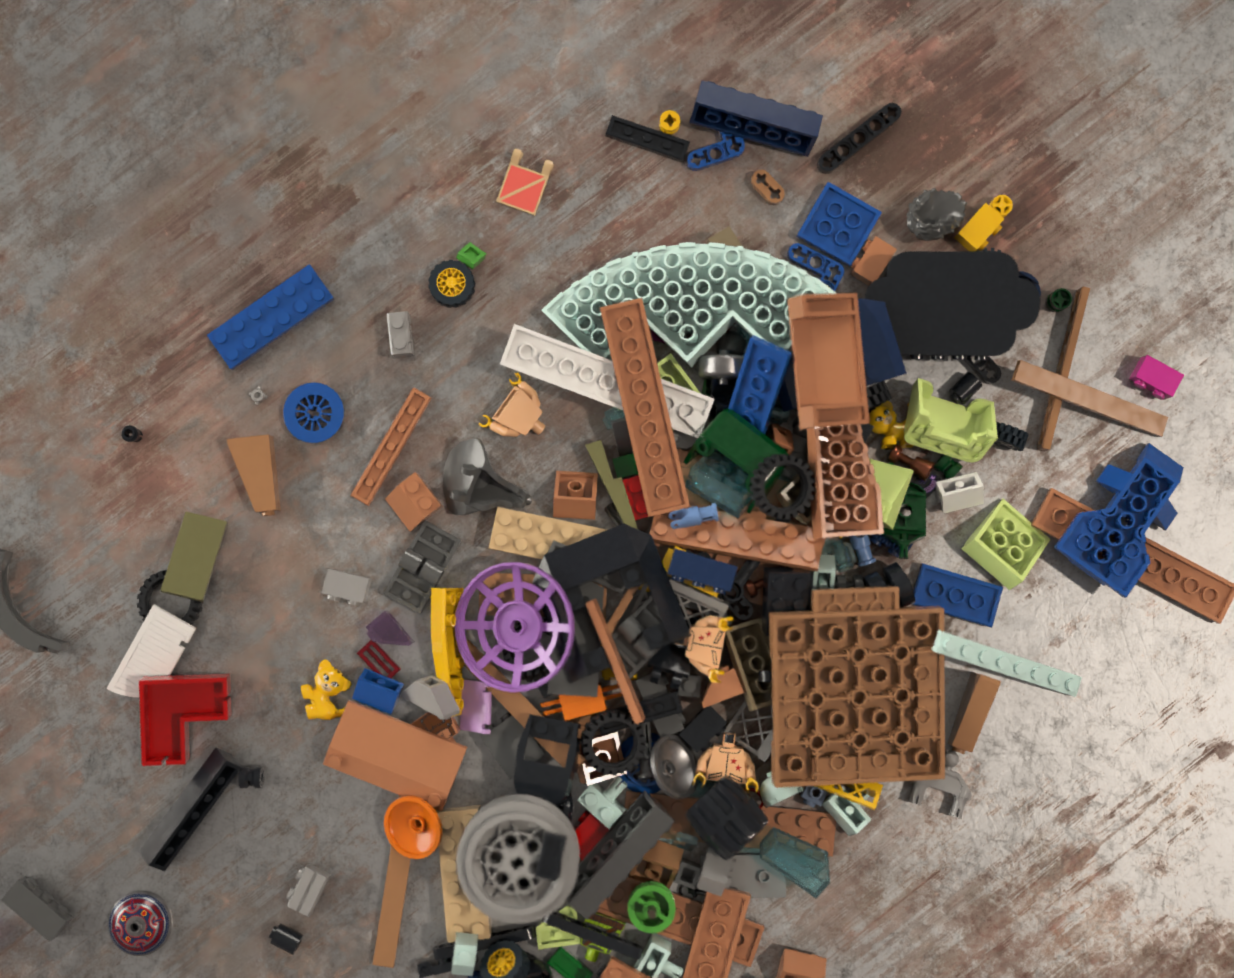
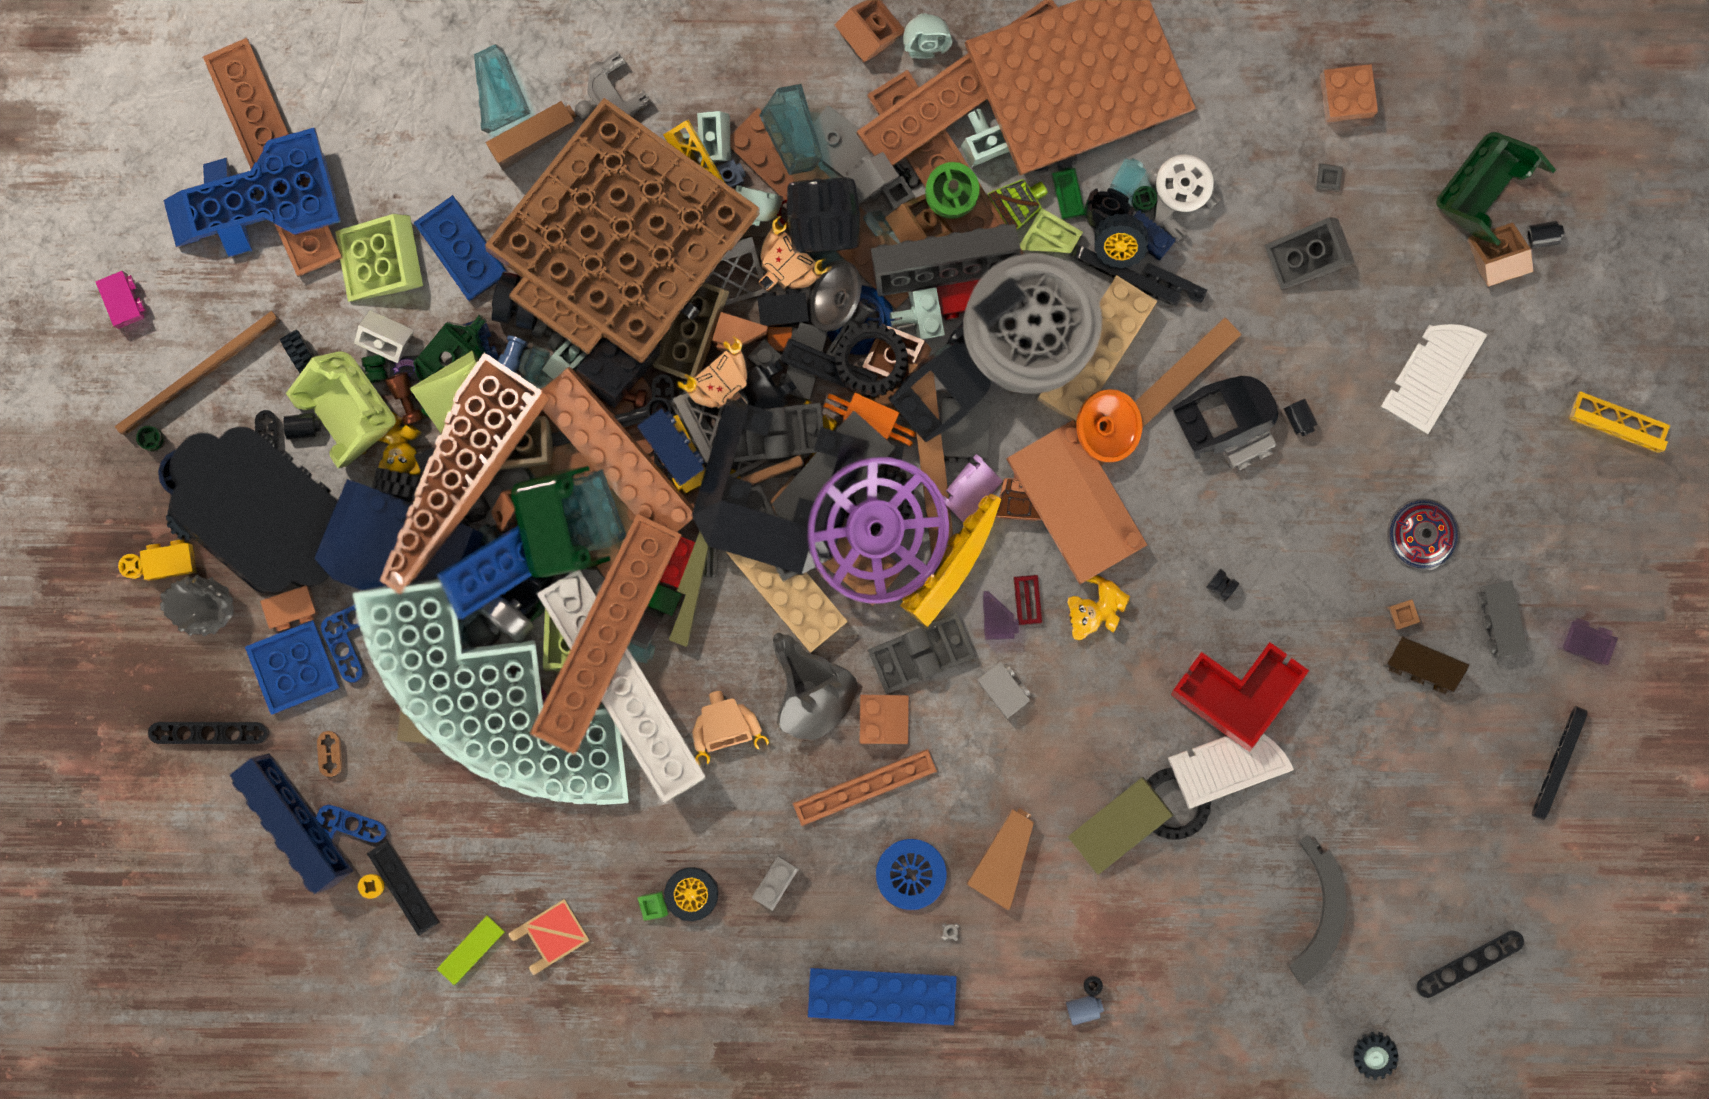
camera: 150 degrees left, 0 degrees up
black brick [139,748,241,871] -> none
blue brick [352,668,404,714] -> none
light grey slope [401,675,460,720] -> none
light aqua slope [451,932,478,976] -> none
black beam [541,911,644,959] -> none
nougat slope [553,471,598,520] -> none
nougat tile [585,598,646,724] -> none
medium blue piece [669,503,719,529] -> none
black tyre [749,454,816,519] -> none
nougat slope [788,293,870,430] -> none
light aqua plate [932,630,1082,697] -> none
medium nougat tile [1011,360,1168,437] -> none
none -> lime tile [437,915,505,985]
none -> clear light blue wedge [474,44,531,134]
none -> orange tile [768,327,792,352]
none -> sand blue brick [1066,995,1104,1026]
none -> black slope [1172,376,1278,459]
none -> dark brown slope [1383,636,1470,695]
none -> medium nougat plate [1388,599,1420,630]

